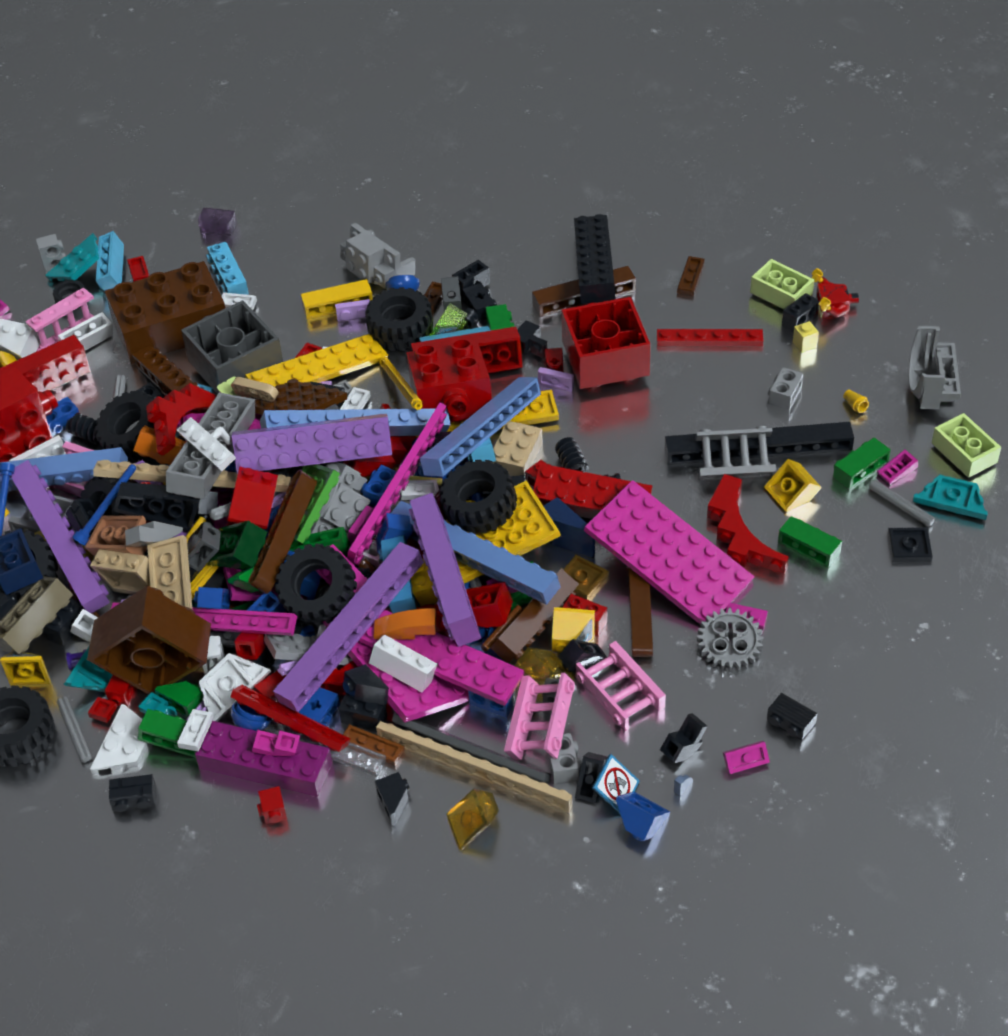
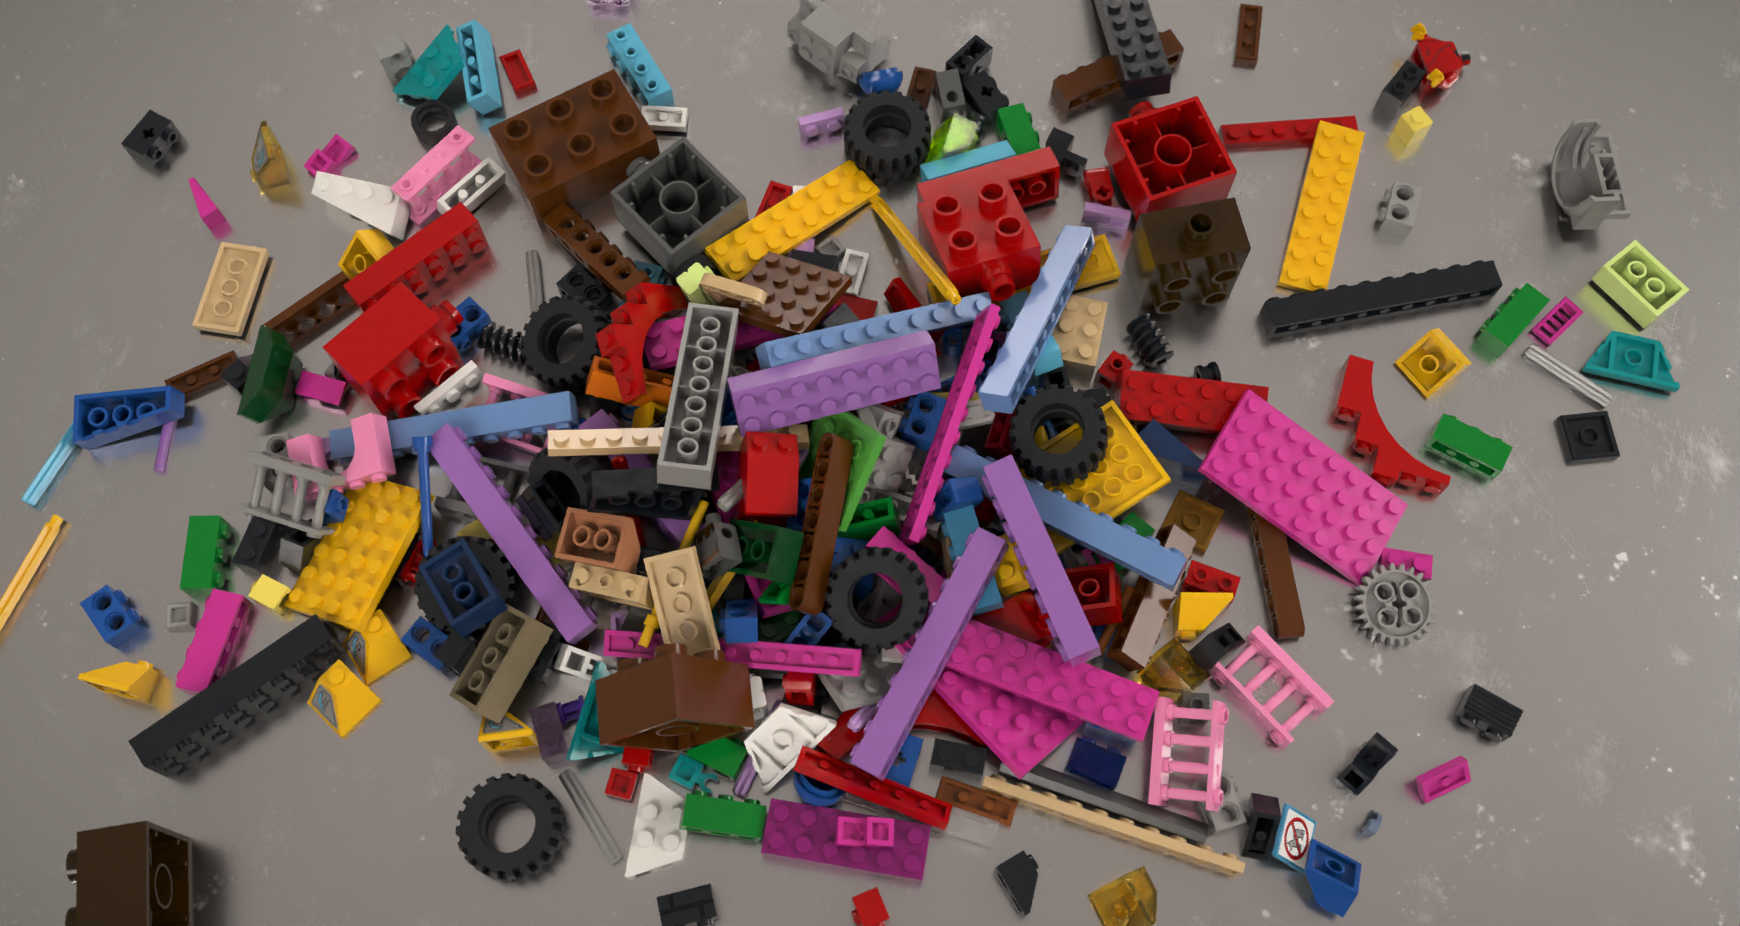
camera: 10 degrees left, 20 degrees up
blue piece [72,464,136,546] -> none
light grey slope [125,521,183,547] -> none
white plate [177,417,236,471] -> none
white plate [177,709,214,751] -> none
yellow brick [301,279,373,320] -> none
black slope [343,664,389,705] -> none
dark pink plate [348,505,374,545] -> none
white brick [369,635,437,692] -> none
orange slope [374,608,436,639] -> none
light grey fence [695,426,776,481] -> none
yellowish green brick [750,259,814,309] -> none
yellow cone [843,390,869,413] -> none
none -> clear purple brick [529,701,570,765]
none -> clear blue brick [1064,736,1127,791]
none -> dark brown brick [1125,197,1251,314]
none -> yellow plate [1277,120,1365,294]

